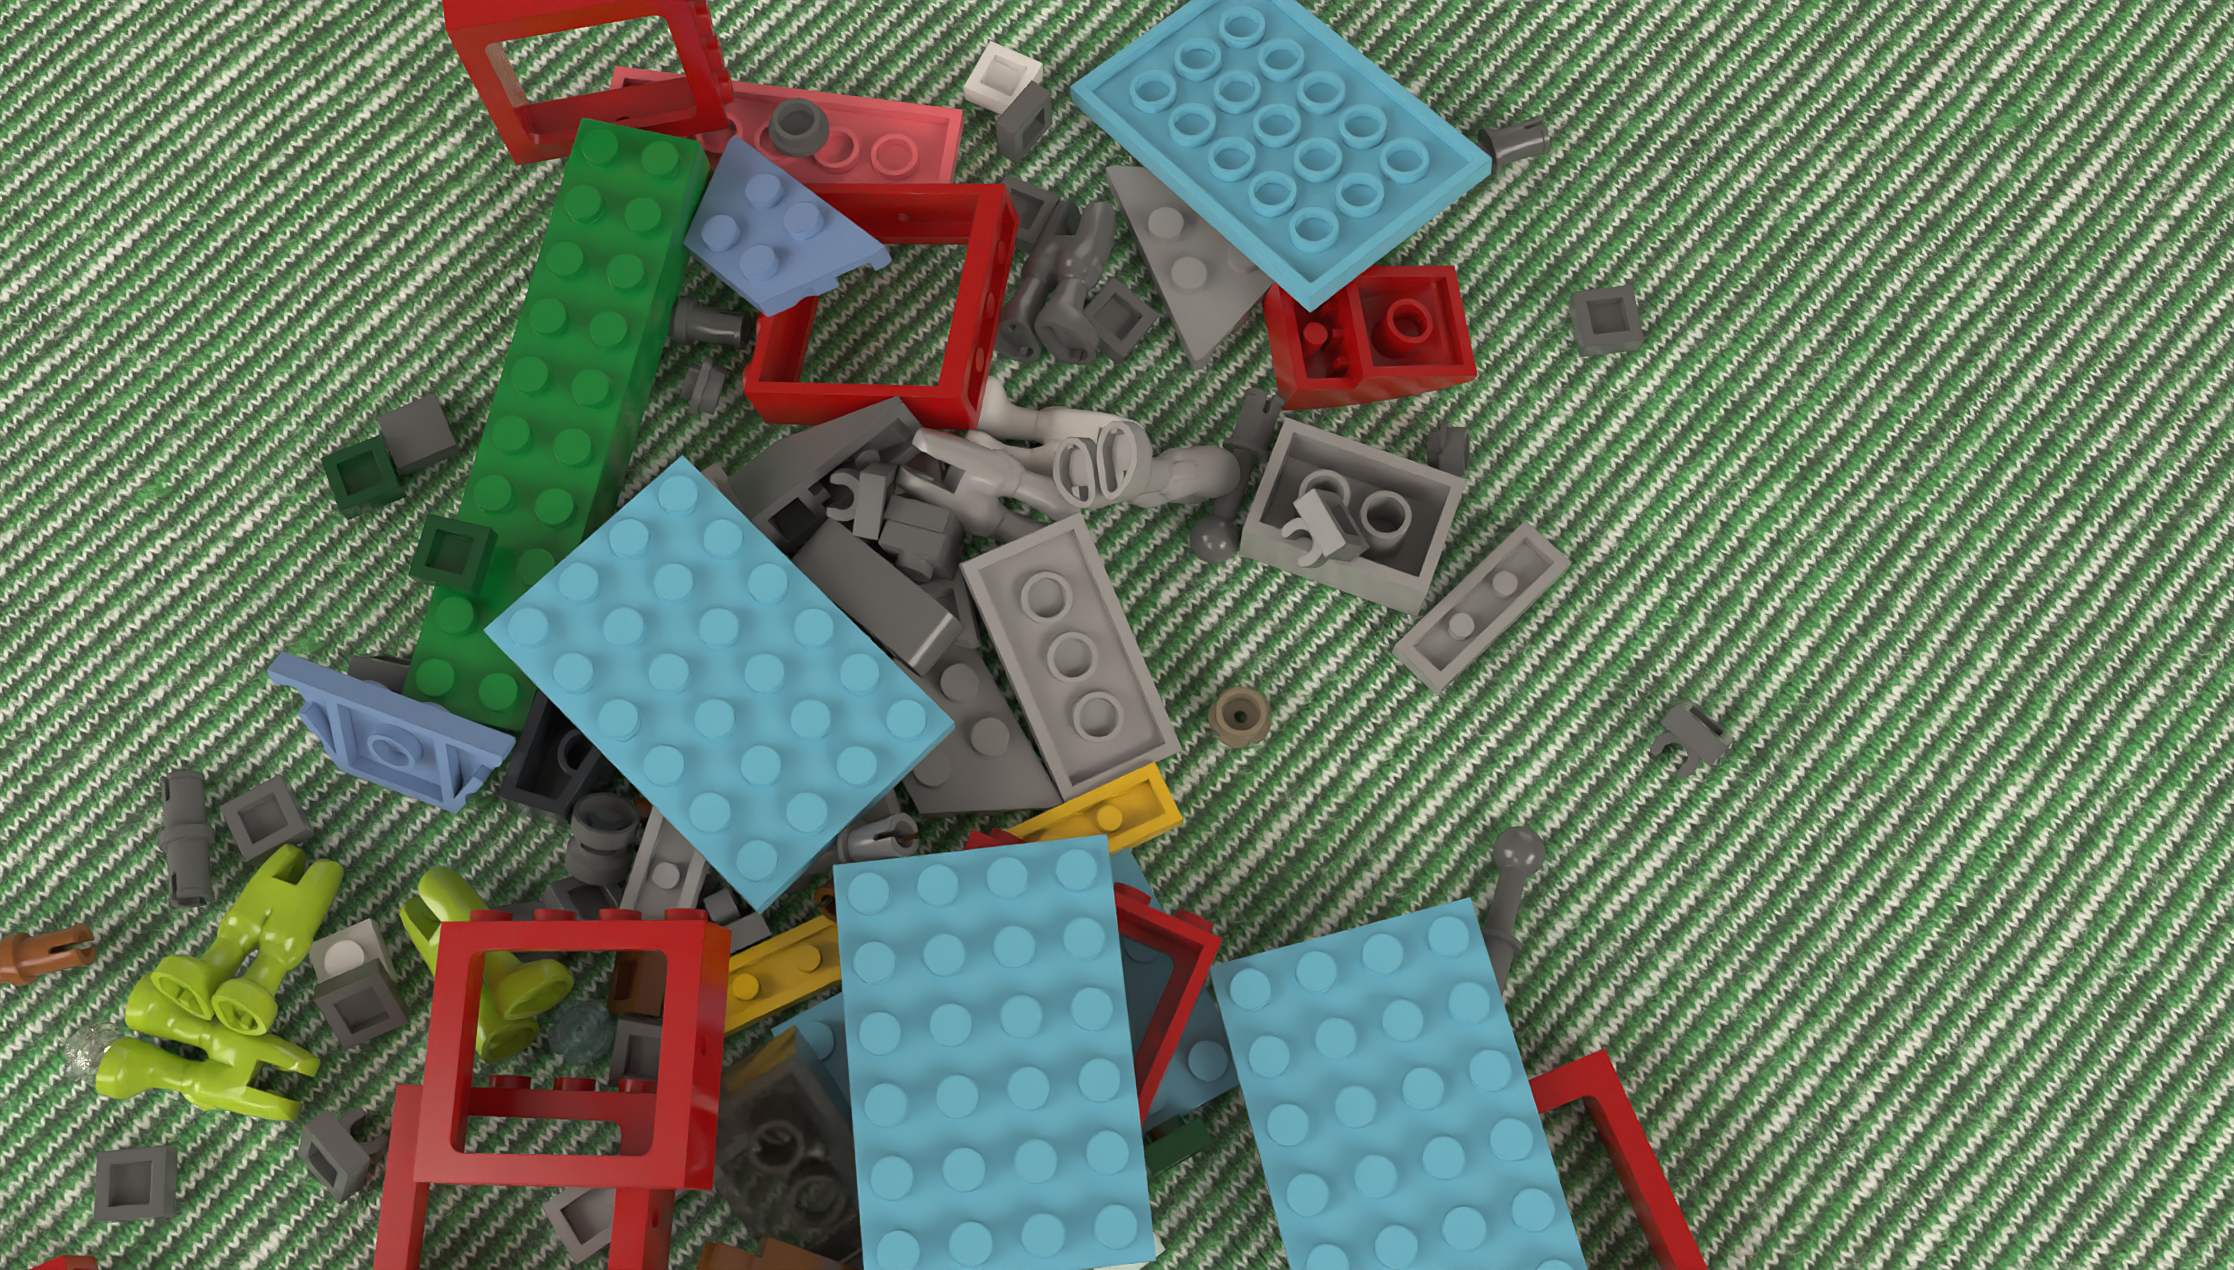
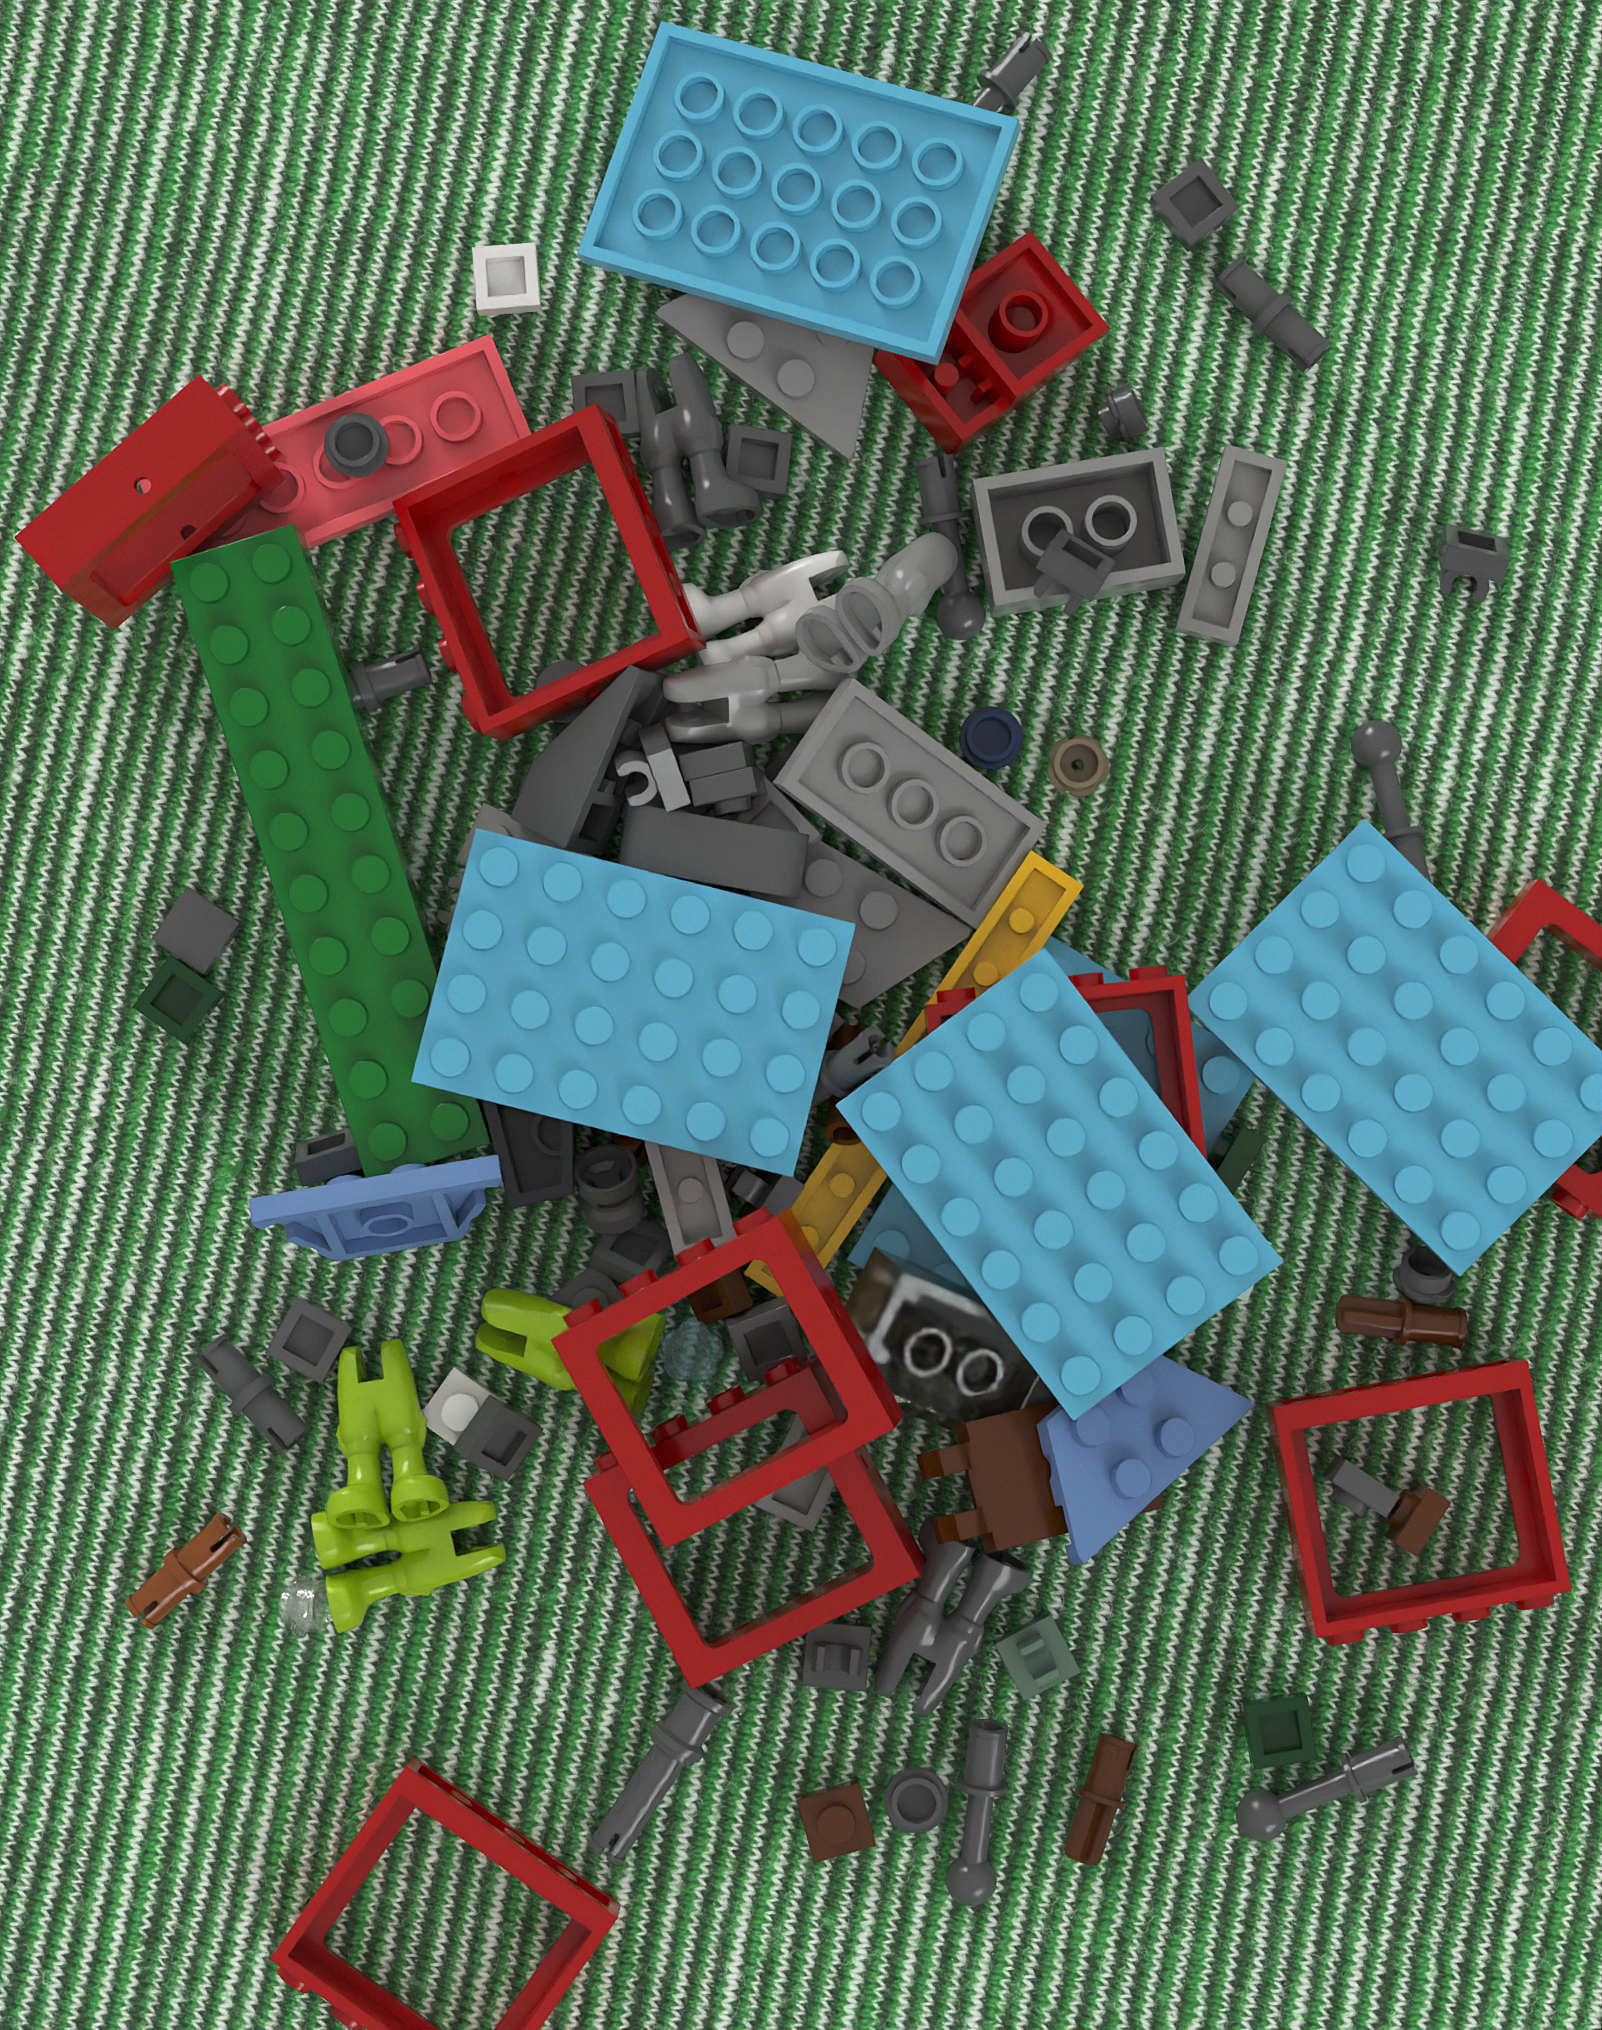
camera: 30 degrees left, 15 degrees up
dark grey plate [94,1145,178,1223] -> none
dark grey tile [297,1108,389,1204] -> none
dark green plate [408,513,499,596] -> none
dark grey plate [680,355,729,416] -> none
medium blue wing [683,135,892,317] -> none
dark grey tile [995,80,1052,165] -> none
none -> dark blue plate [959,706,1023,771]
none -> dark grey pin [1213,257,1332,374]

